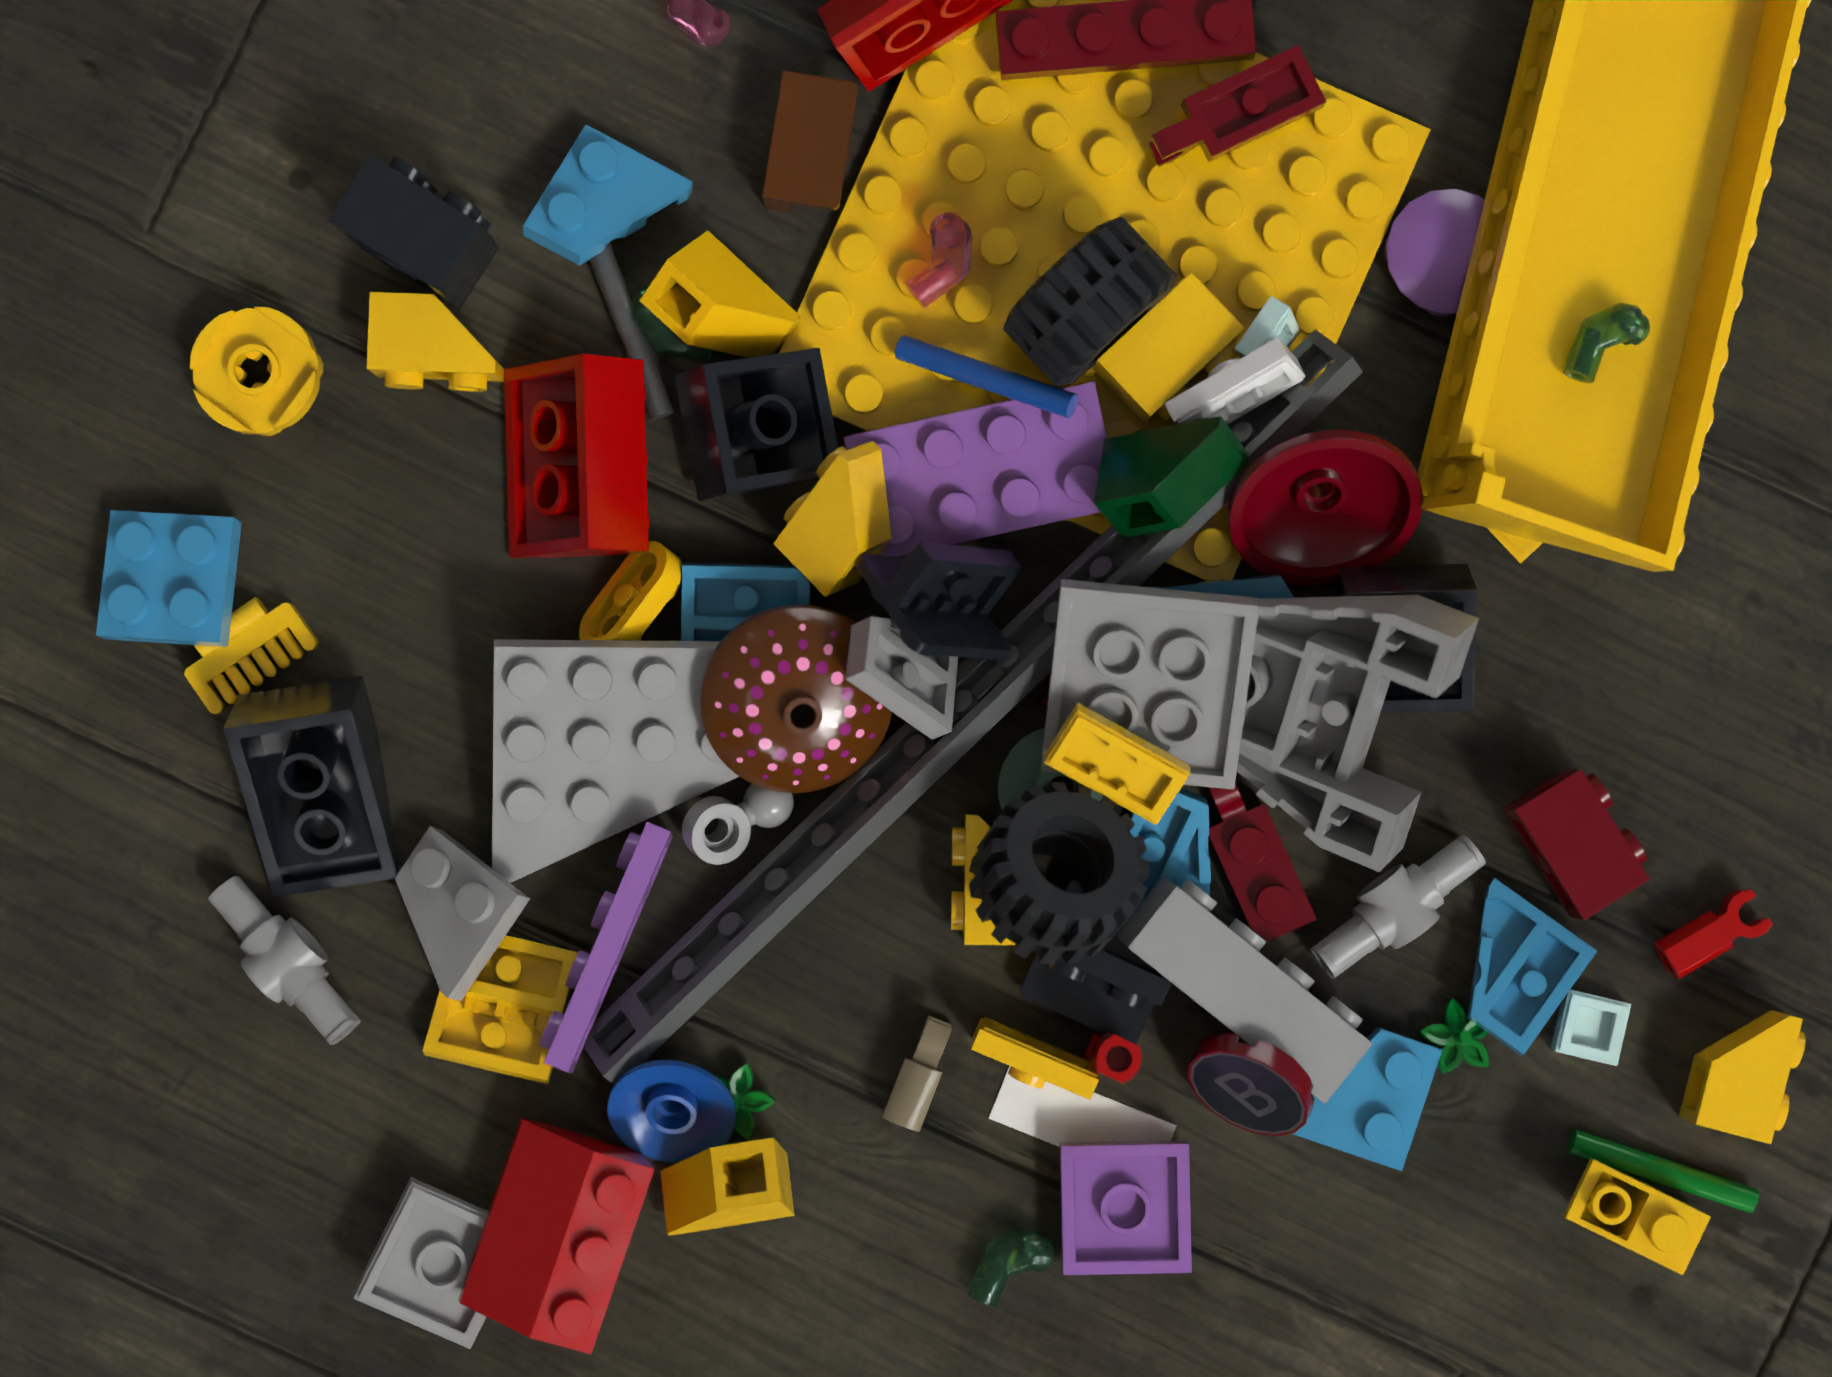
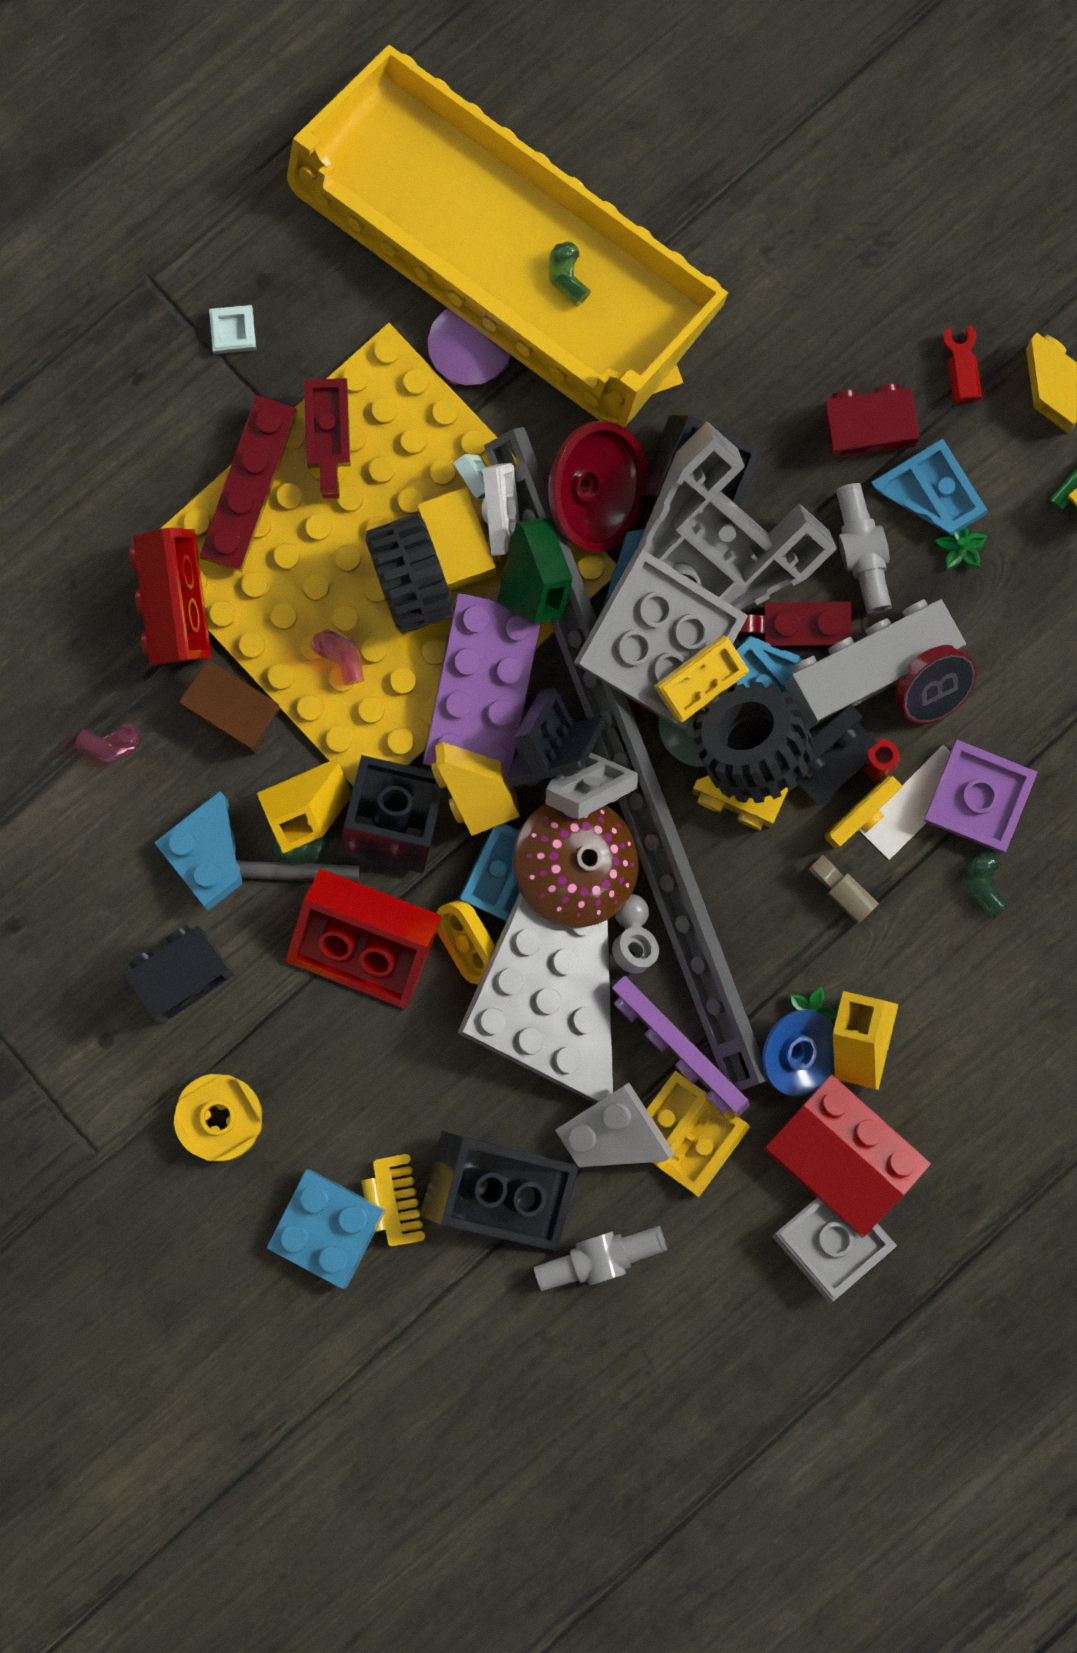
camera: 65 degrees left, 5 degrees down
yellow slope [367,292,504,392] -> none
blue bar [895,335,1078,419] -> none
dark azure wing [1292,1027,1442,1171] -> none
light aqua tile [1550,989,1631,1066] -> none

